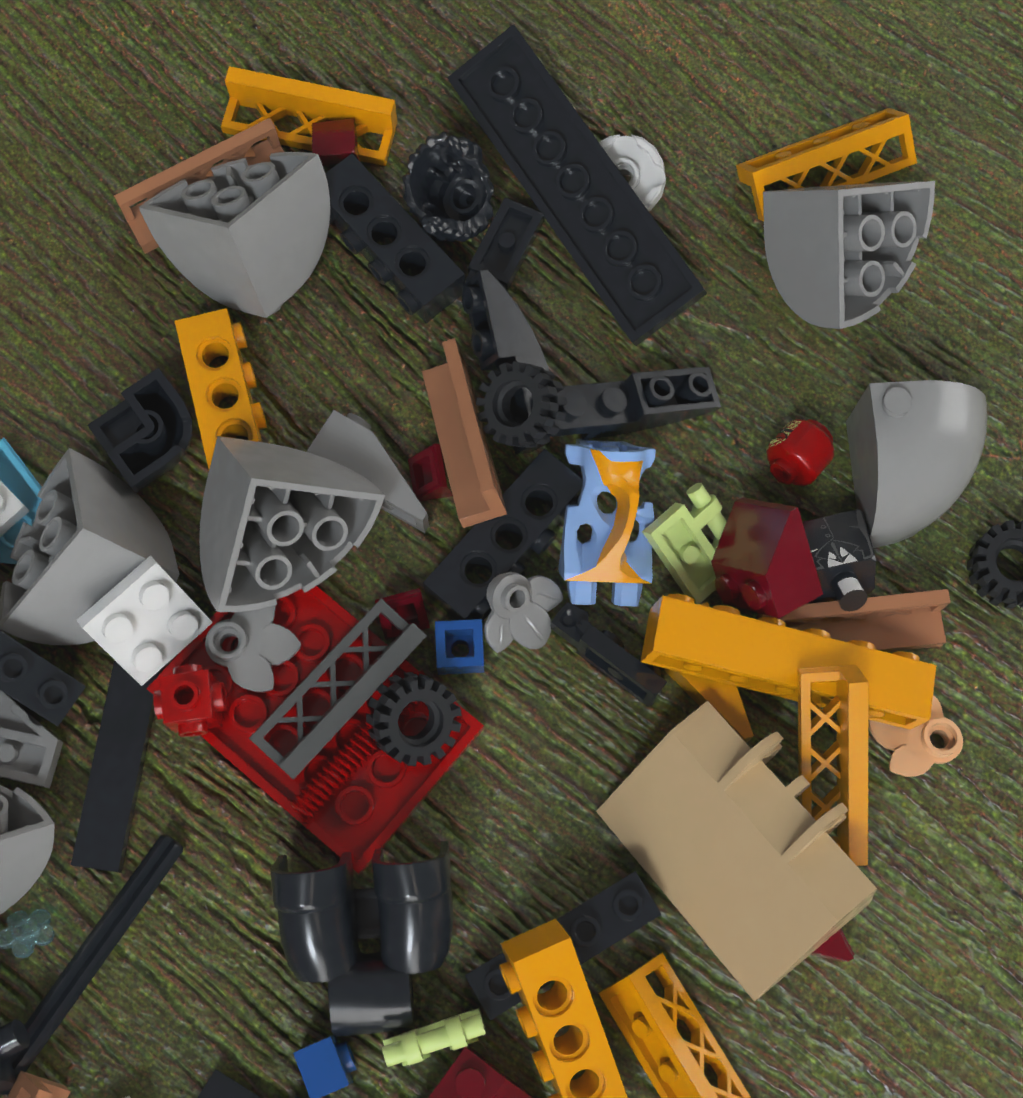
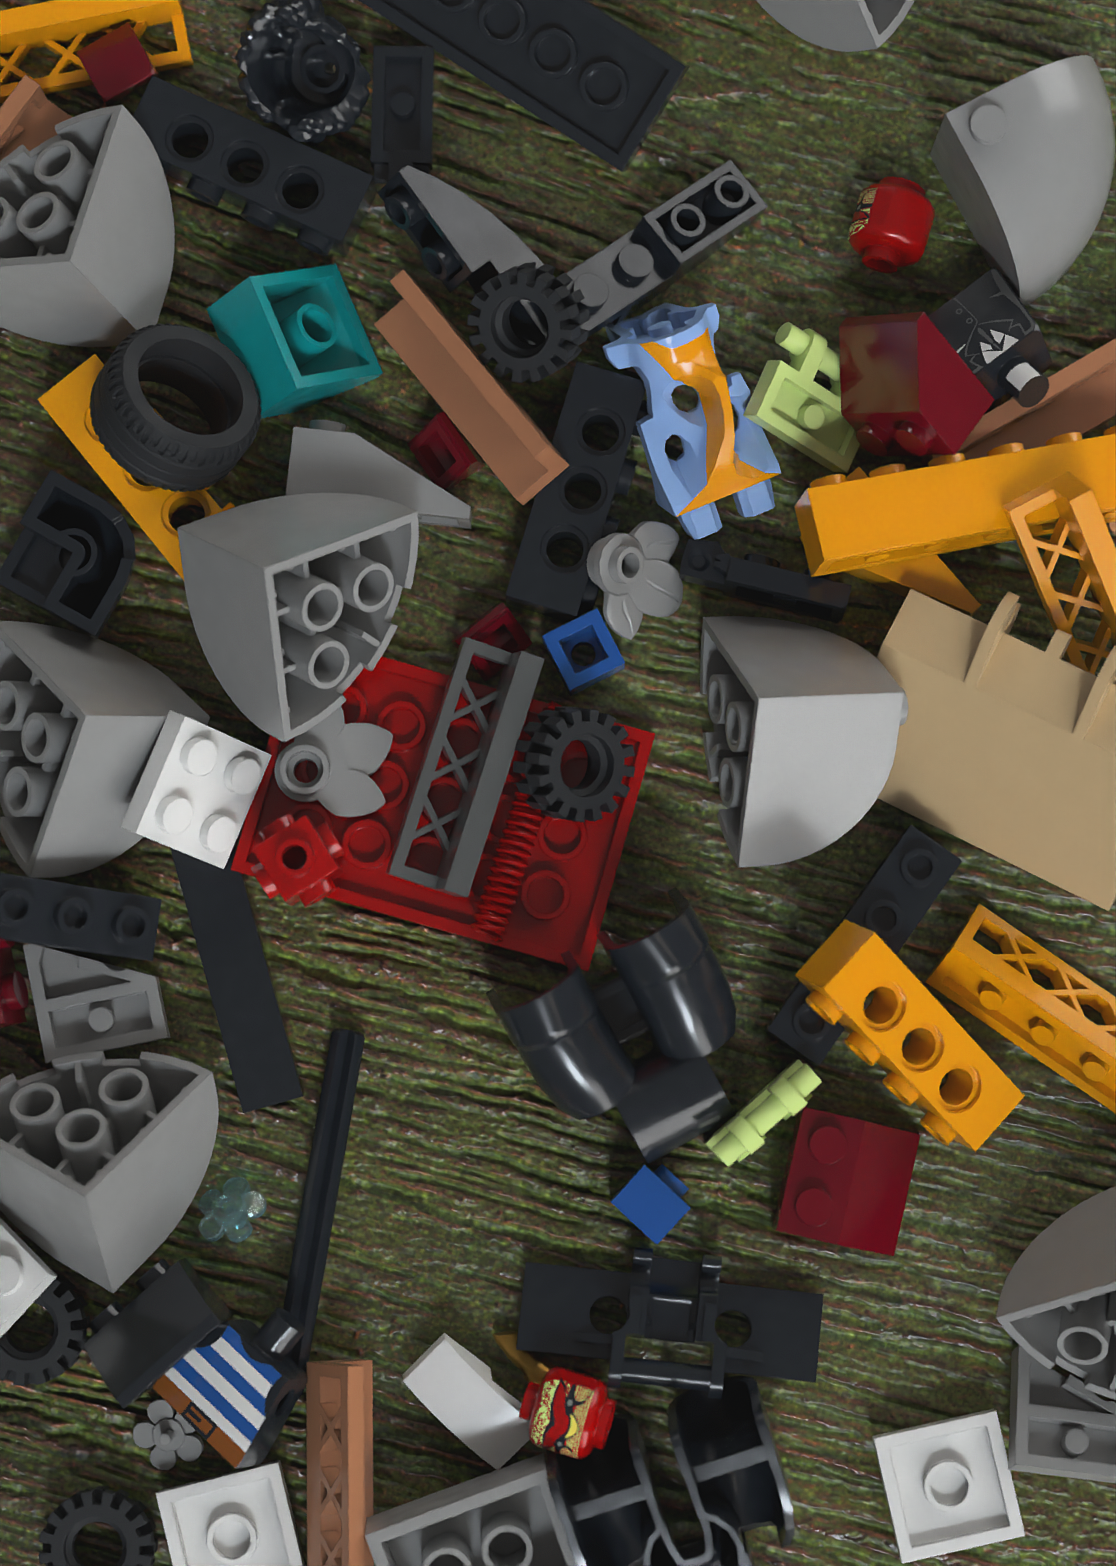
camera: 20 degrees left, 10 degrees up
none -> black tyre [90,323,261,492]
none -> teal slope [207,264,383,418]
none -> light grey brick [700,616,908,867]

